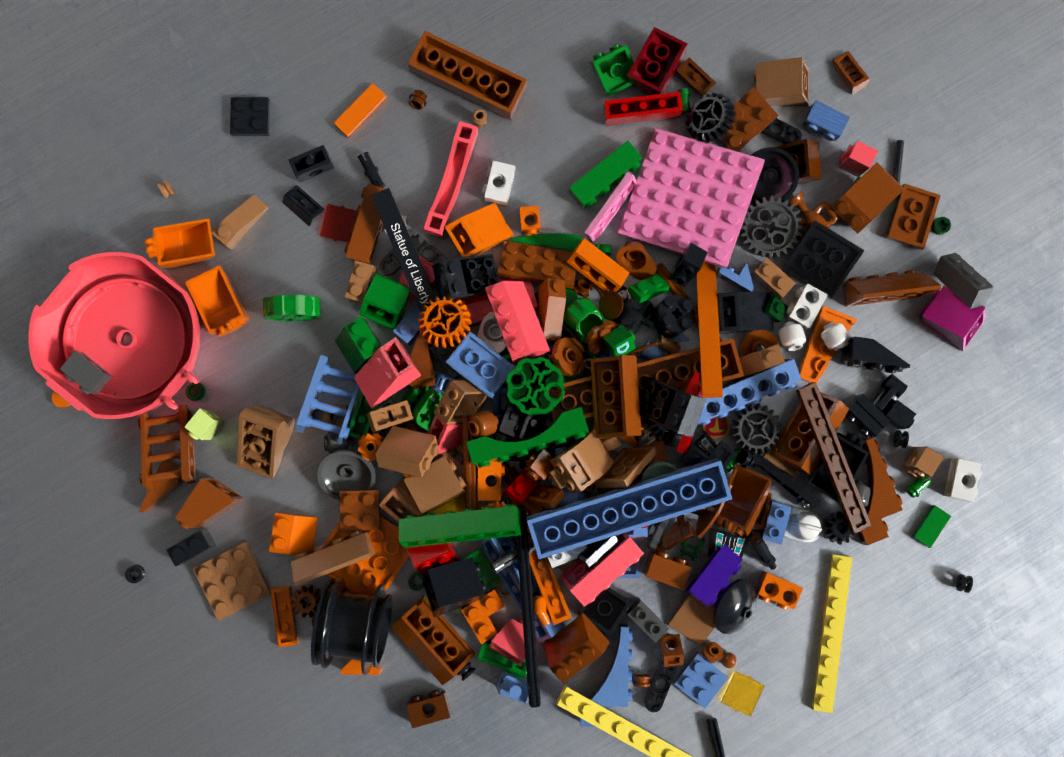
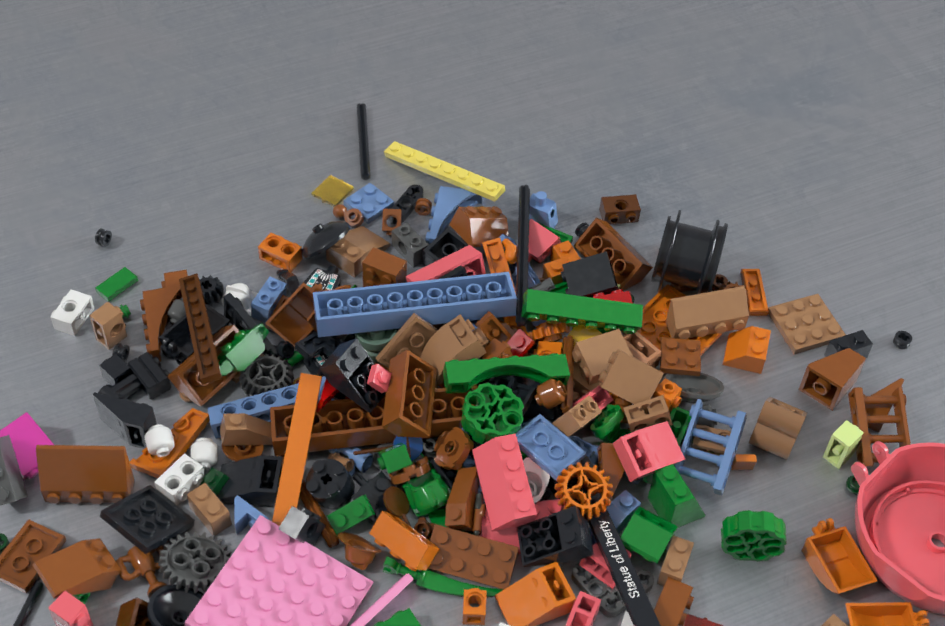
camera: 170 degrees left, 35 degrees down
dark purple brick [684,544,743,607] -> none
light yellow plate [811,554,852,713] -> none
none -> hinge [218,323,269,376]
none -> coral plate [367,364,392,393]
none -> dark orange piece [472,493,486,536]
none -> orange tile [732,454,757,470]

